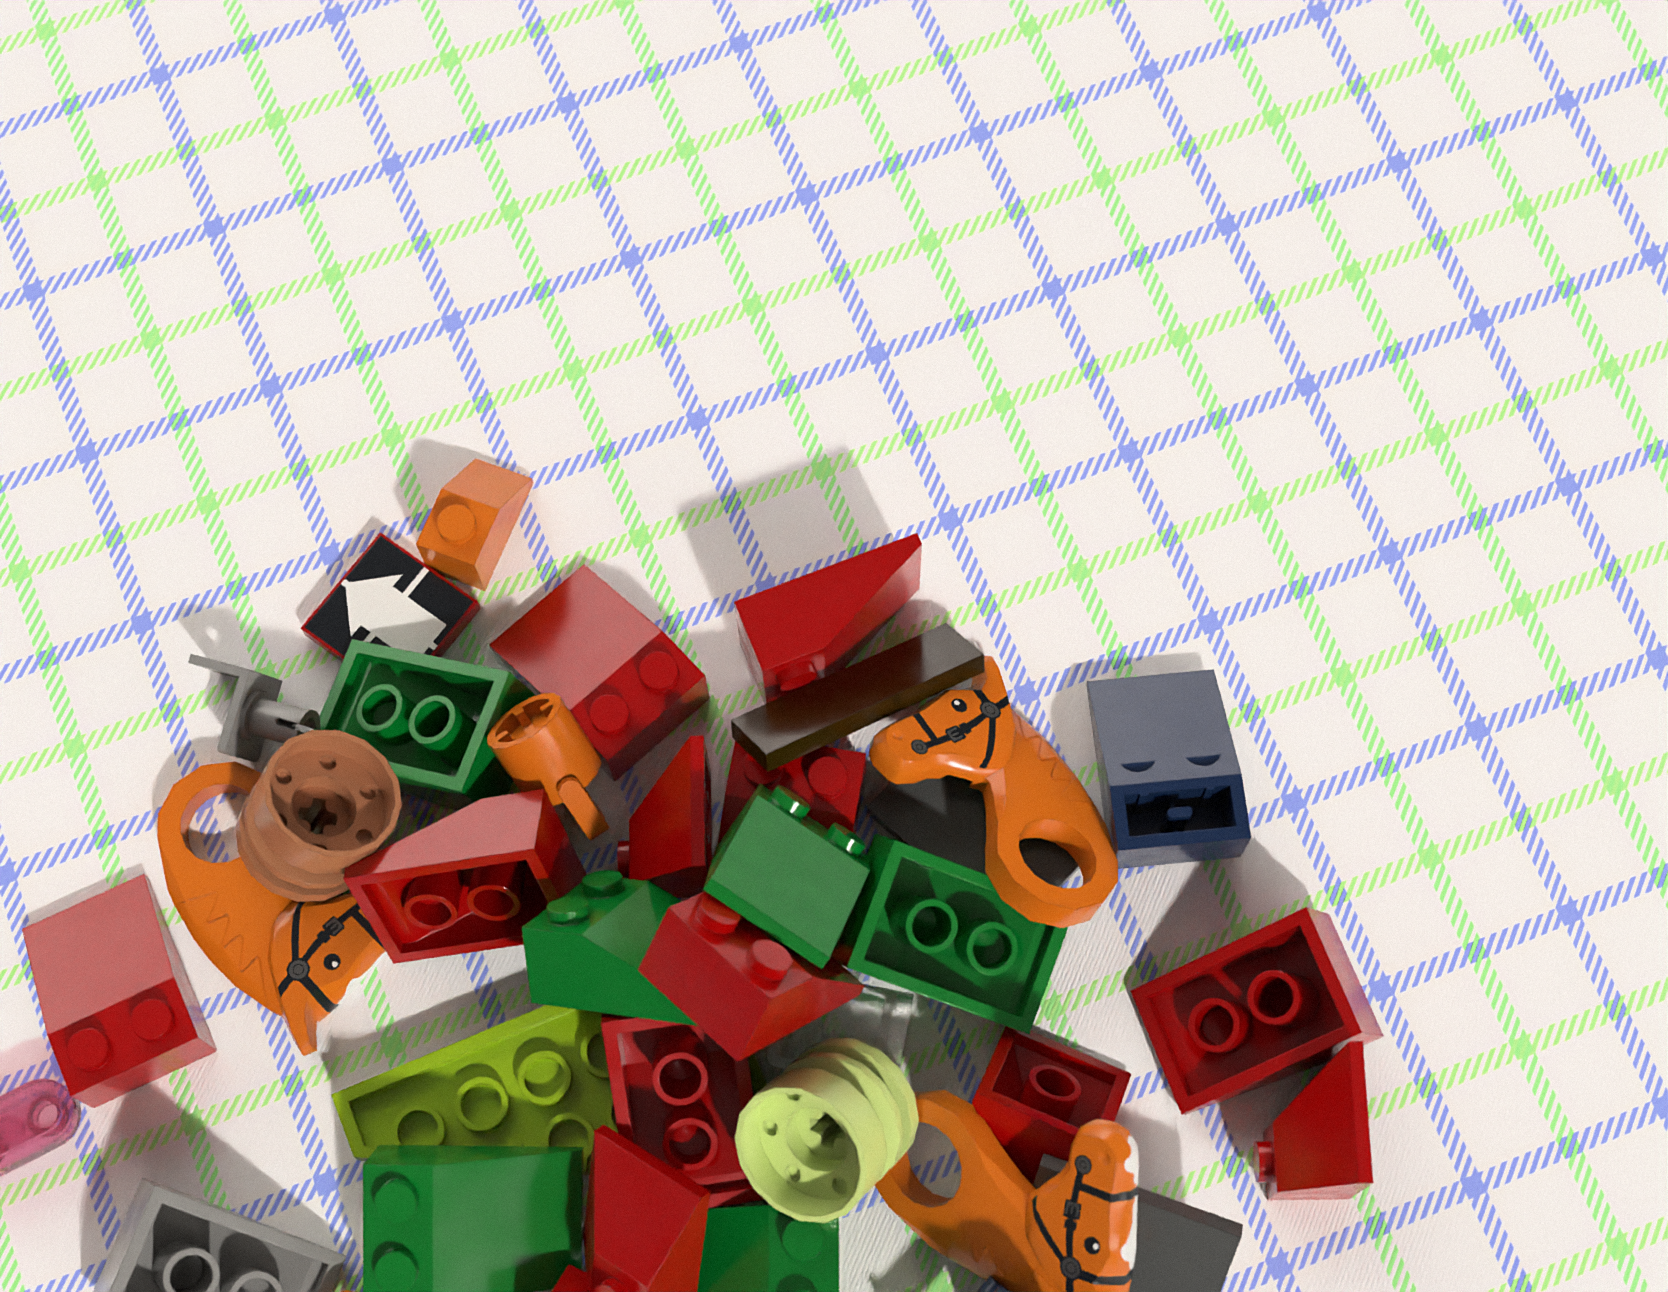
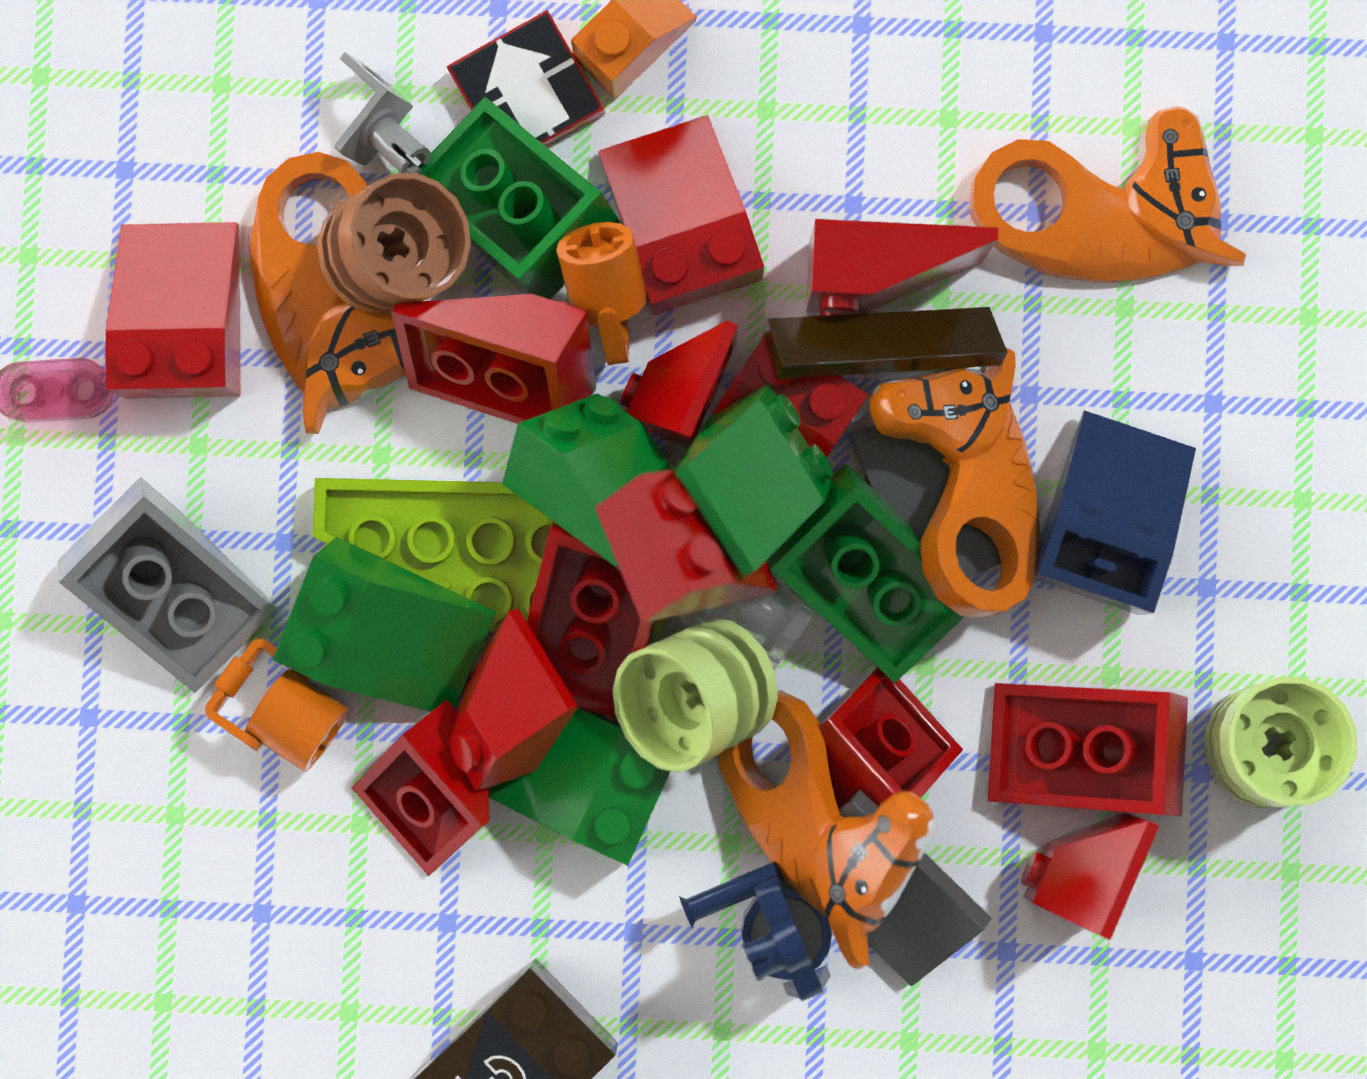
camera: 30 degrees right, 15 degrees up
none -> orange animal [969,106,1247,282]
none -> yellowish green wheel [1204,677,1357,808]

